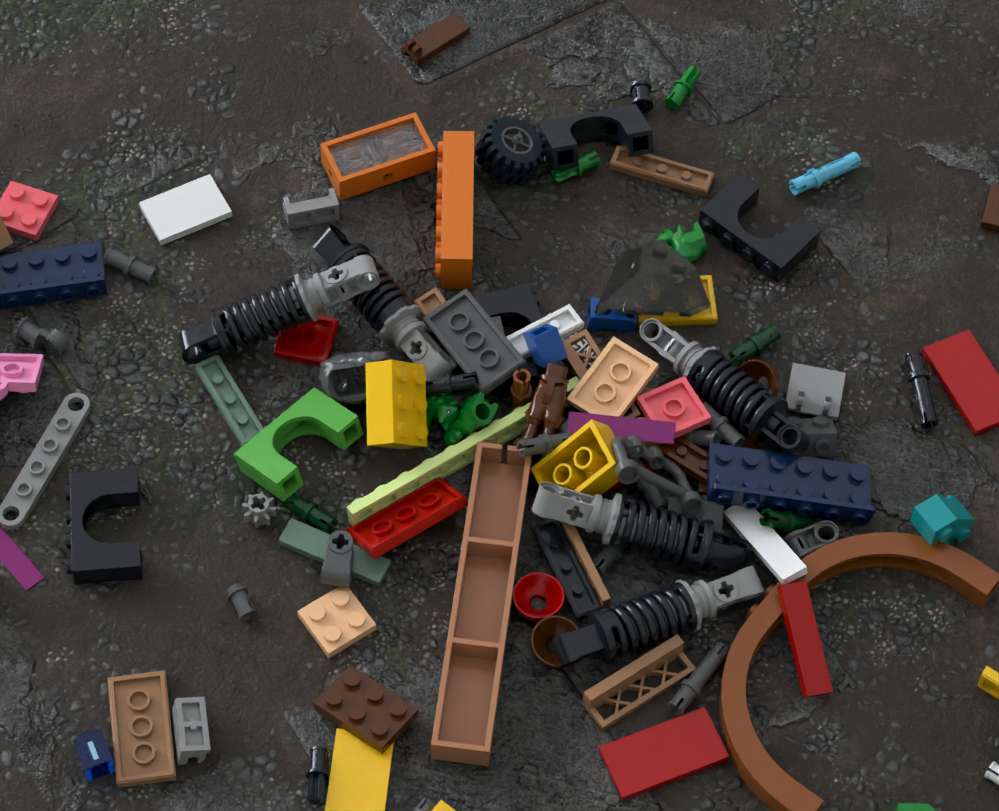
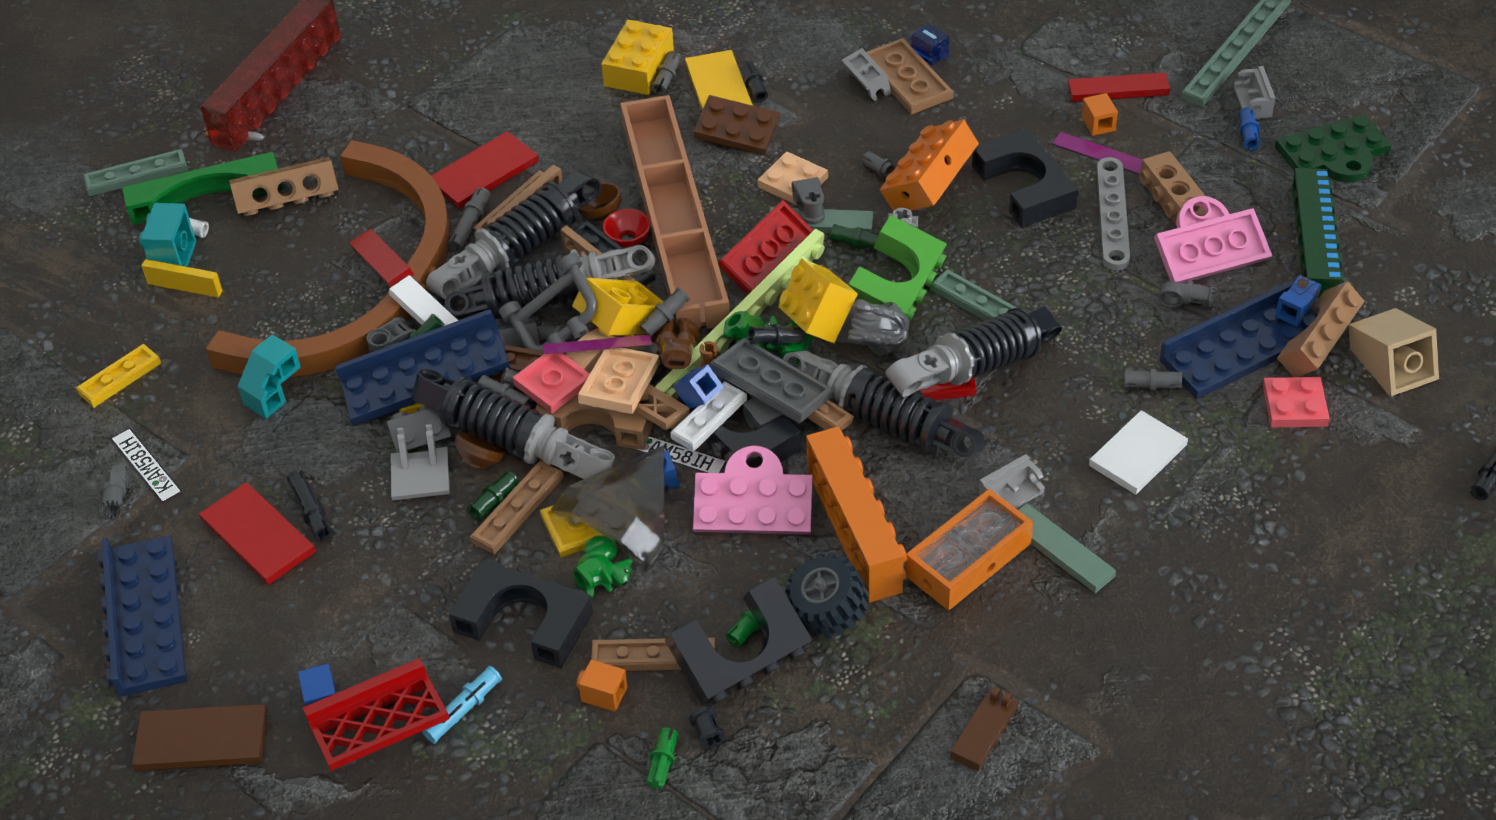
camera: 165 degrees right, 10 degrees down
none -> medium nougat brick [229,157,339,216]
none -> blue brick [298,664,337,706]
none -> red fence [303,658,450,771]
none -> medium nougat tile [470,460,564,555]
none -> orange brick [577,660,628,712]
none -> bright pink plate [693,446,812,535]
none -> orange brick [880,119,979,211]
none -> sand green tile [1019,503,1116,593]

